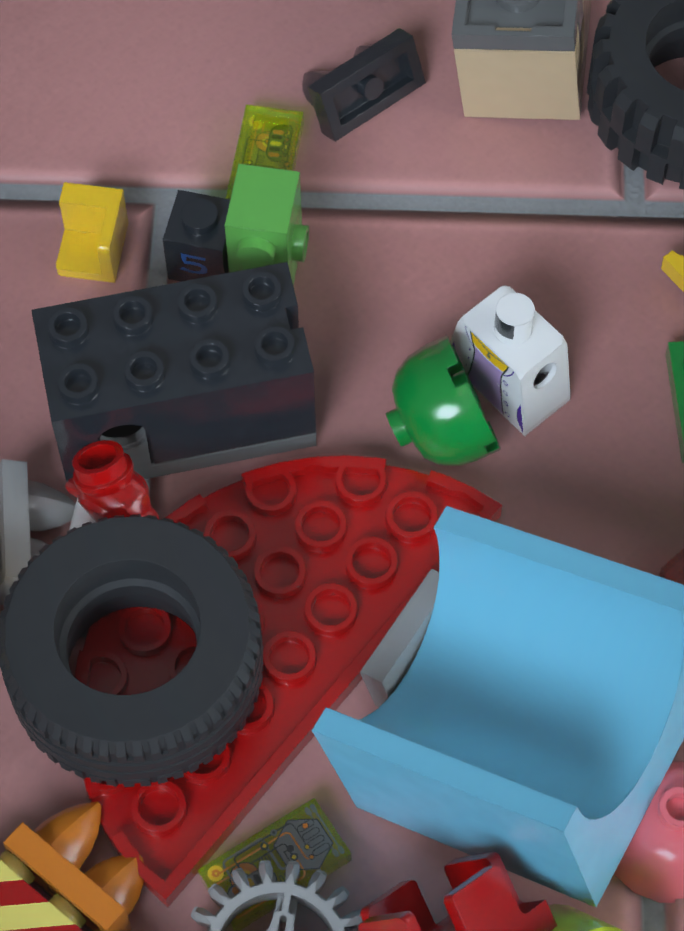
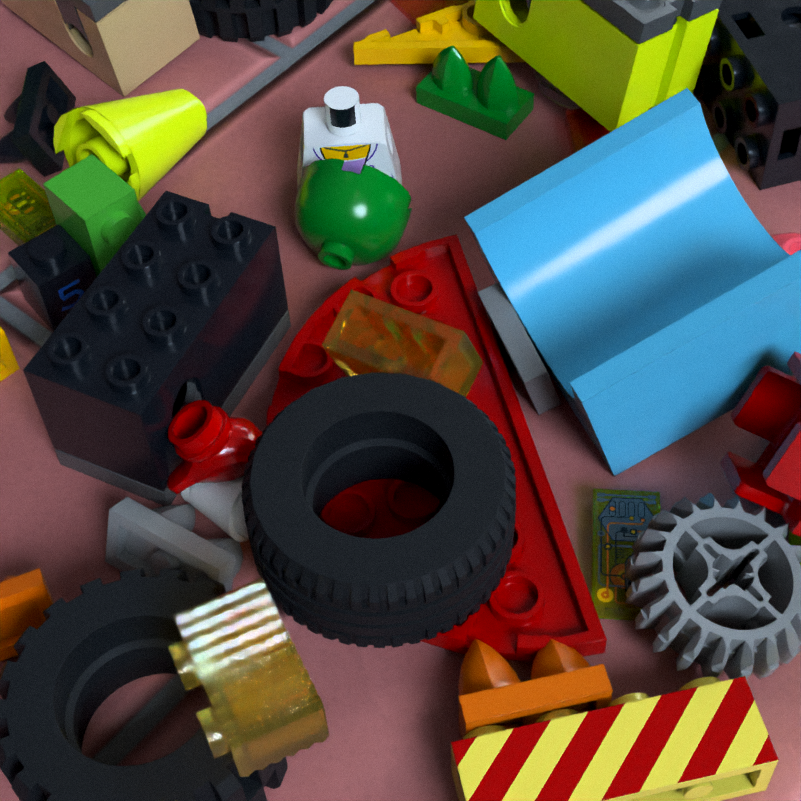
camera: 50 degrees left, 10 degrees down
none -> neon yellow cone [53,89,207,202]
none -> clear yellow brick [321,289,483,398]

